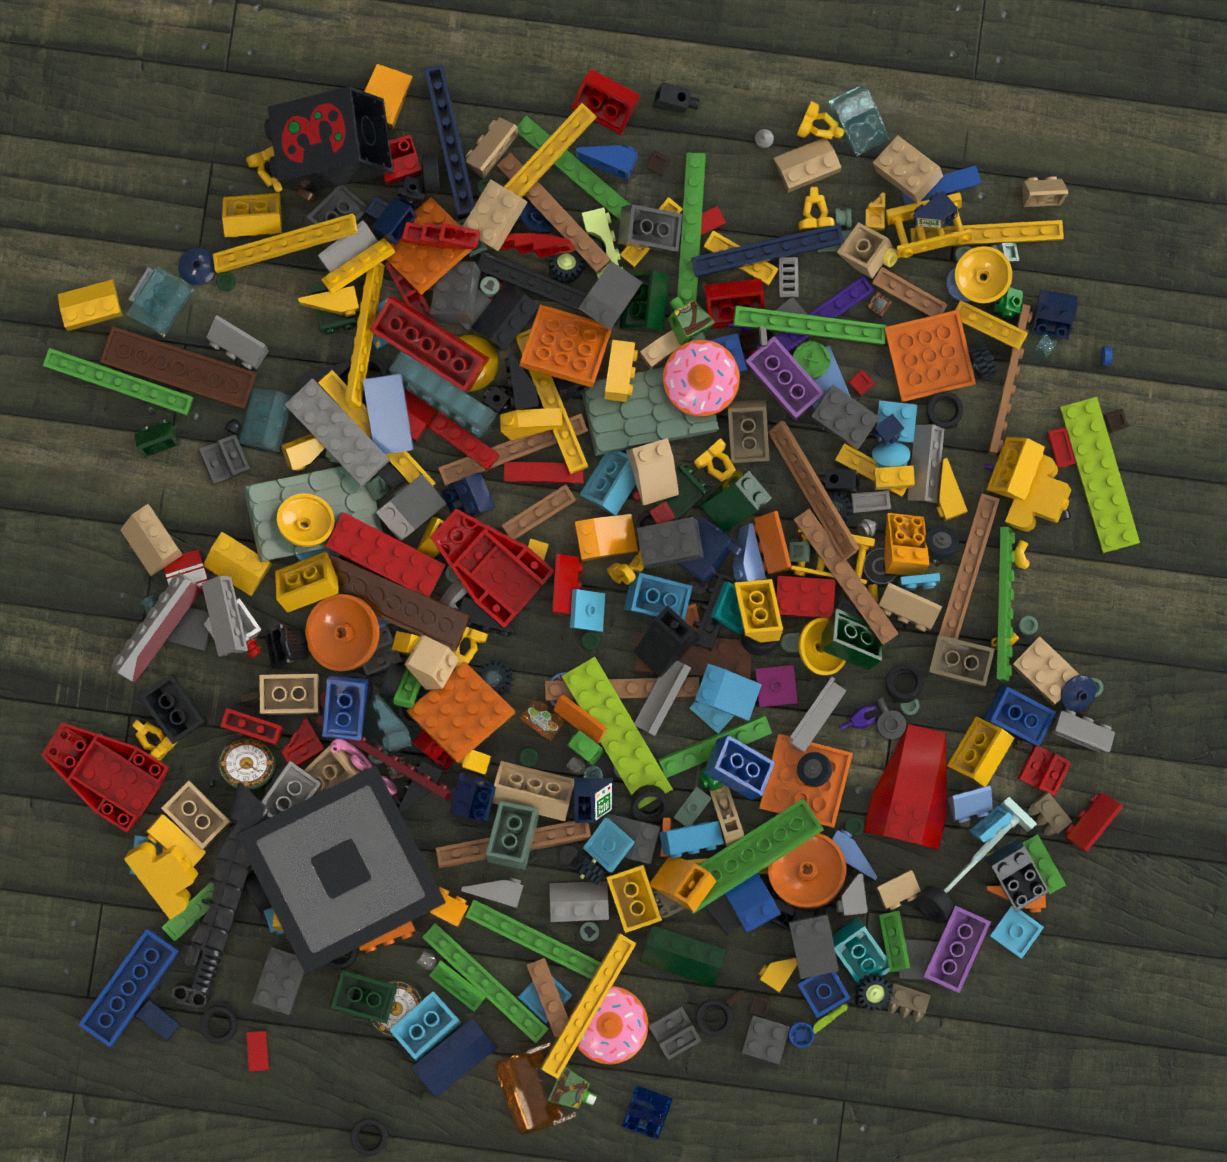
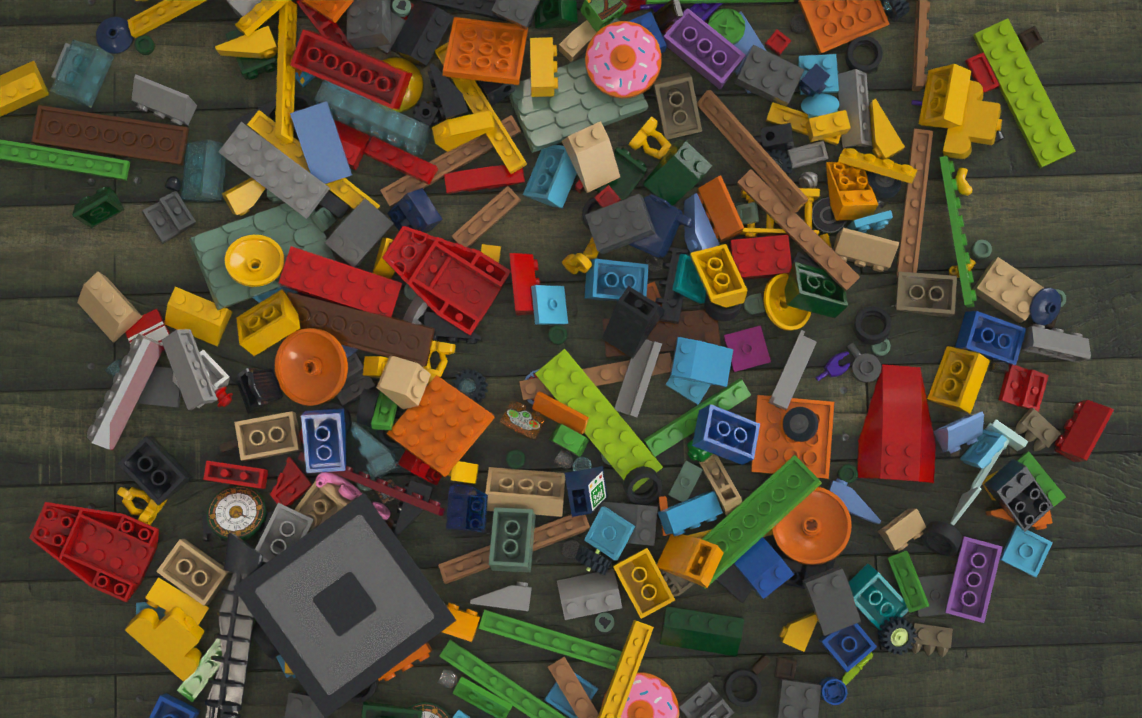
camera: 10 degrees left, 0 degrees up
light orange slope [575,514,638,562] -> none
light grey slope [835,874,868,916] -> none
none -> yellow plate [838,148,917,184]

